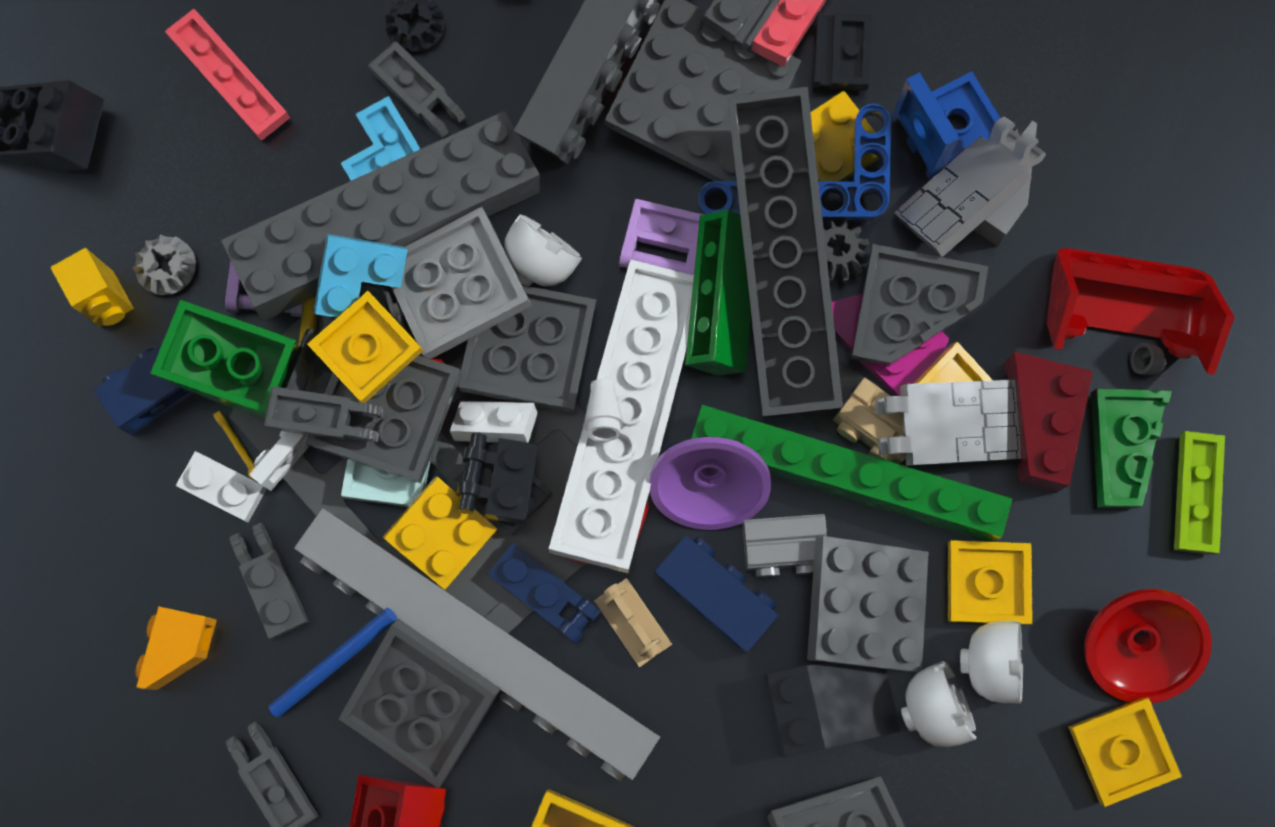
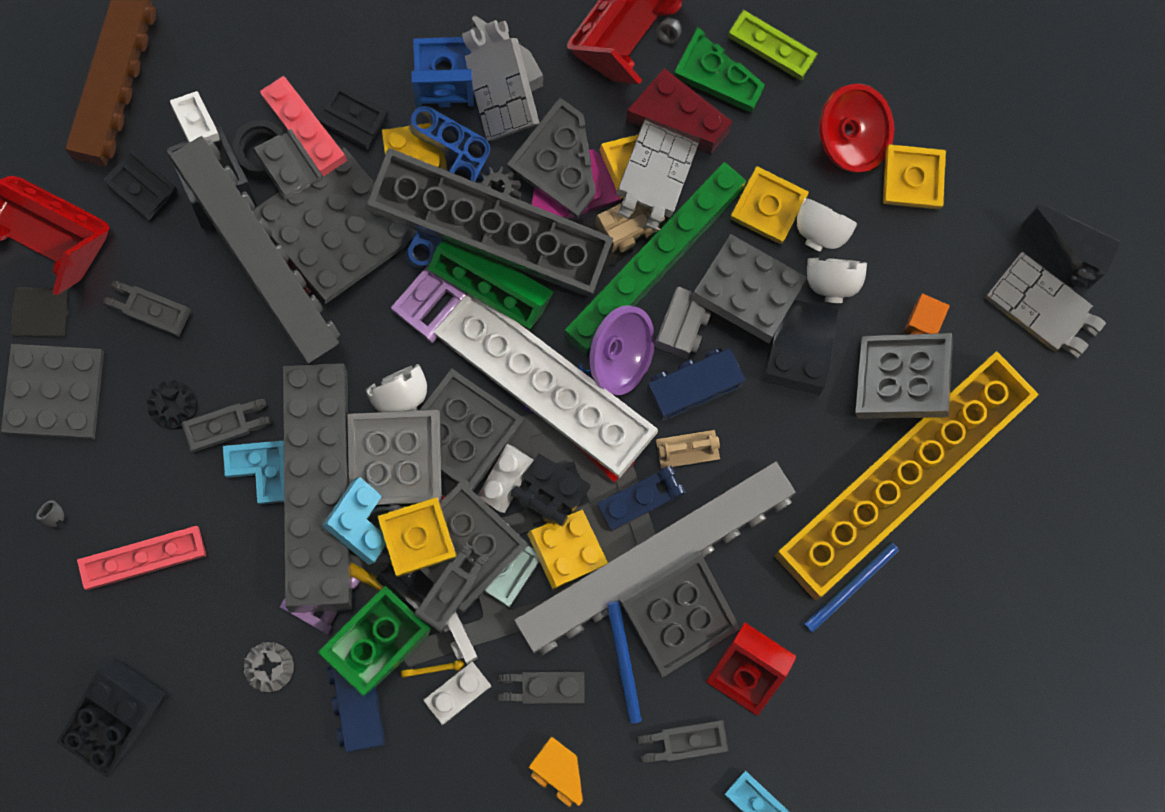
camera: 75 degrees left, 0 degrees up
yellow brick [50,248,134,327] -> none
white cone [584,379,624,442] -> none

